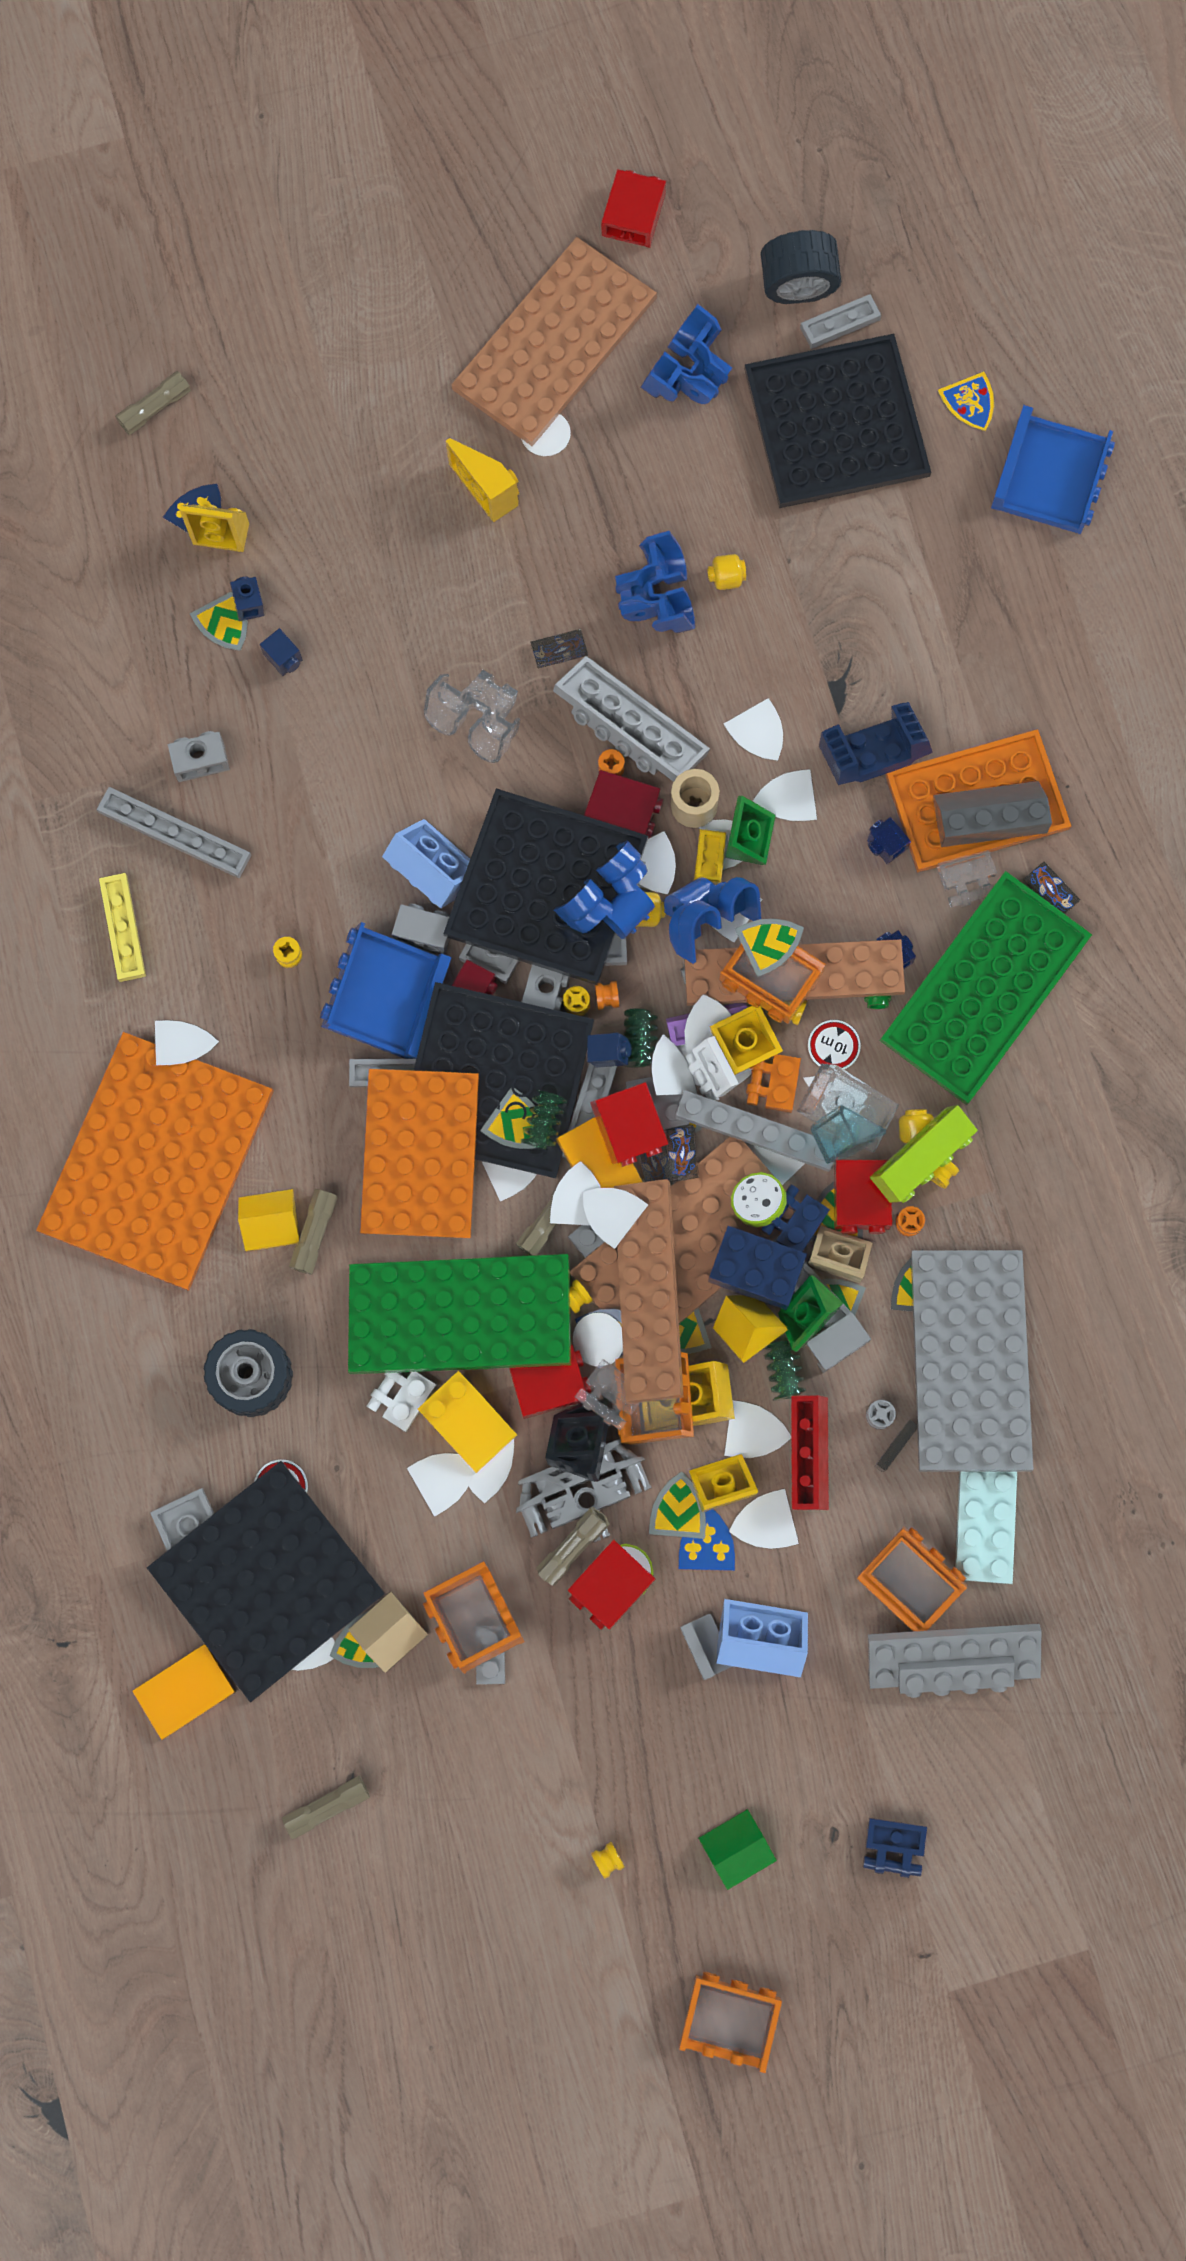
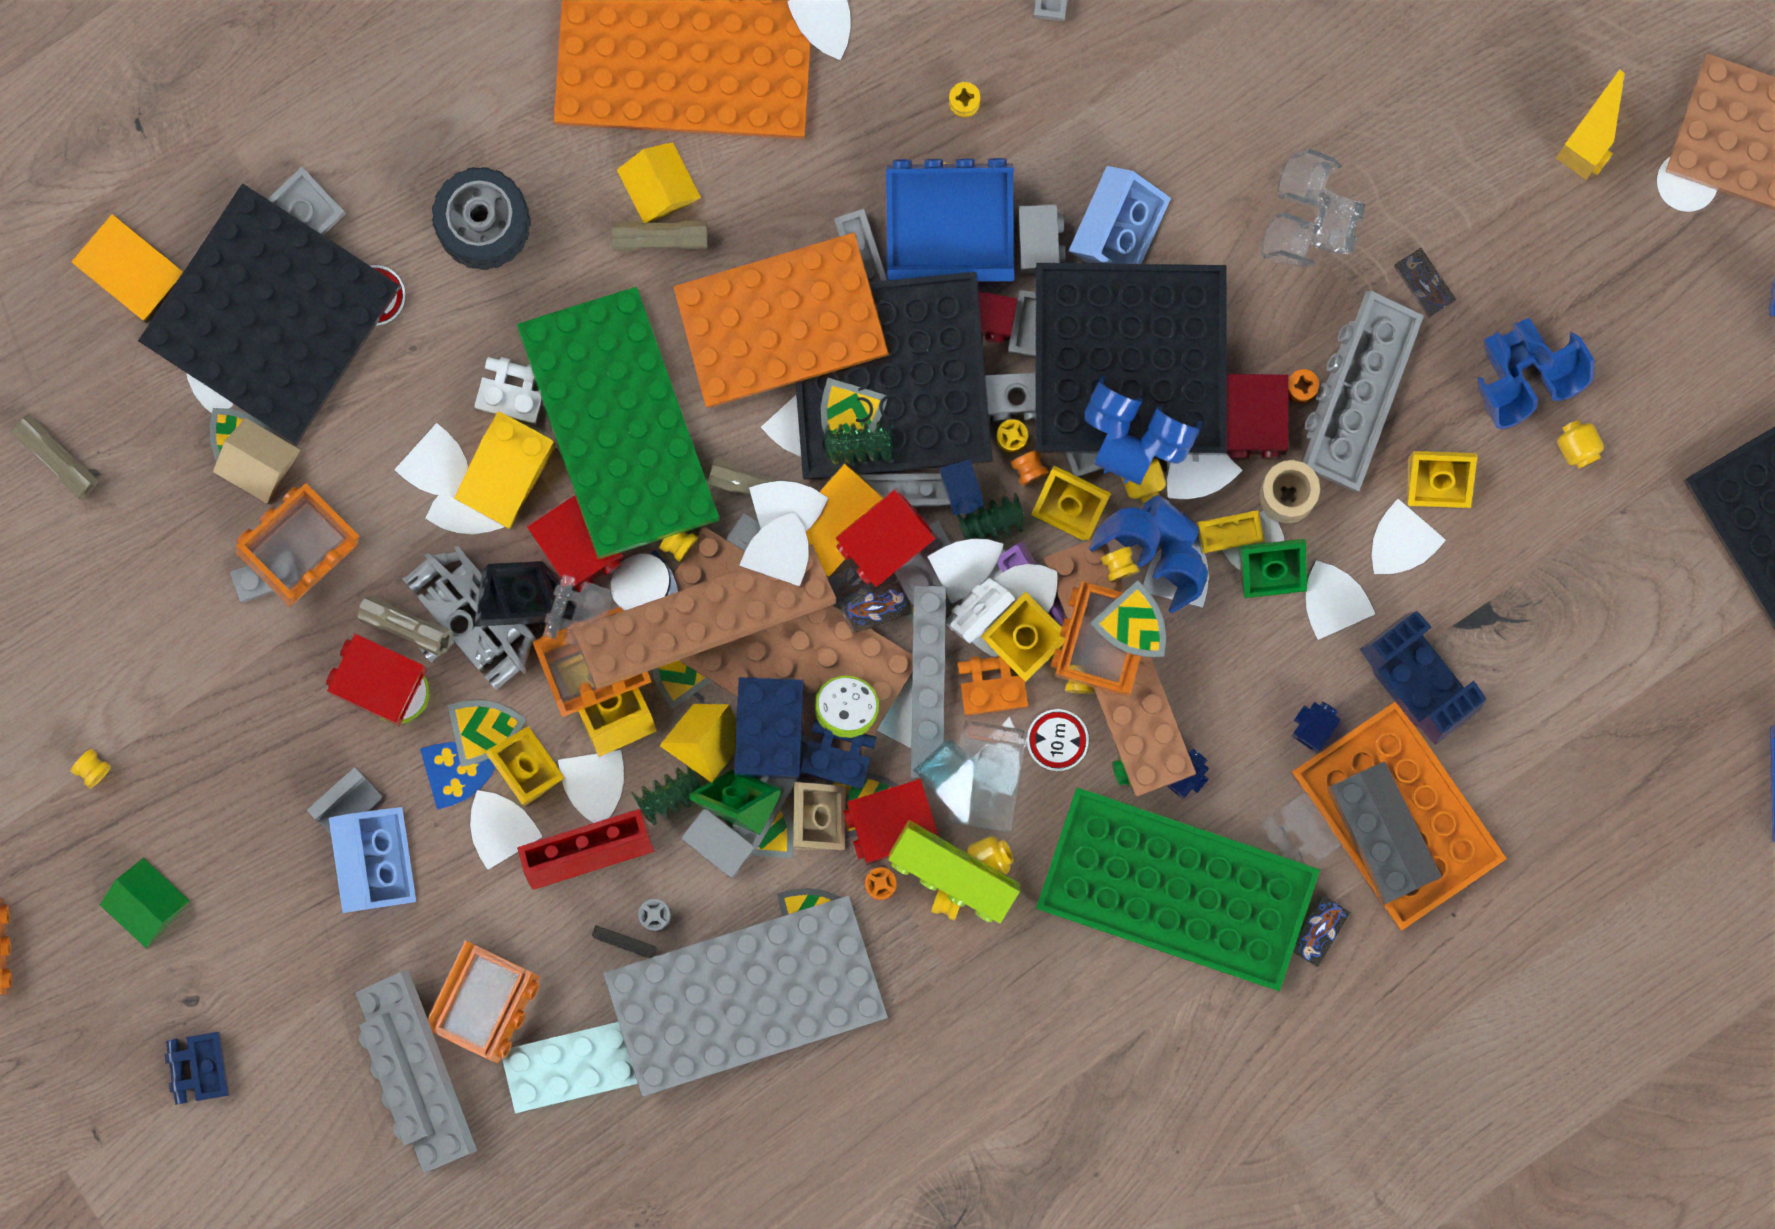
camera: 70 degrees right, 5 degrees up
none -> yellow slope [1031,466,1111,541]
none -> yellow wheel [1101,547,1140,582]
none -> yellow slope [1407,451,1478,508]

